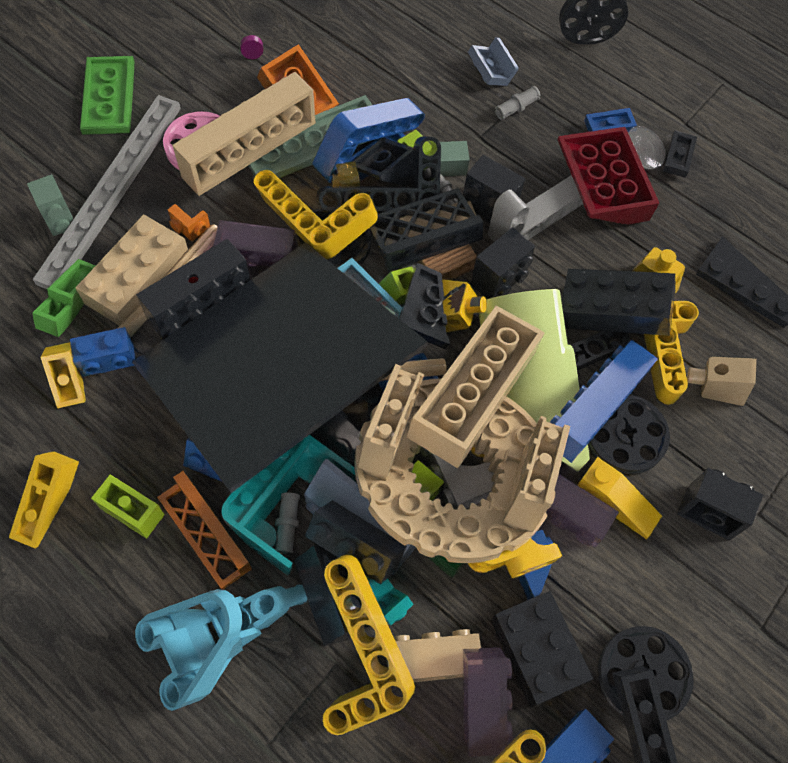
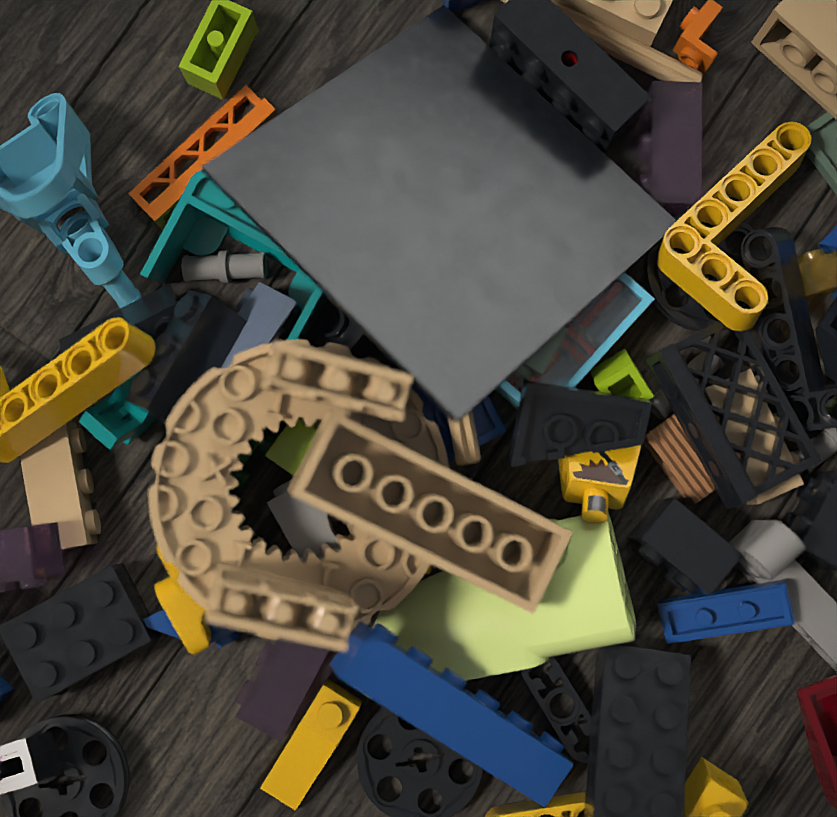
camera: 90 degrees right, 20 degrees up
none -> blue tile [658,579,795,644]

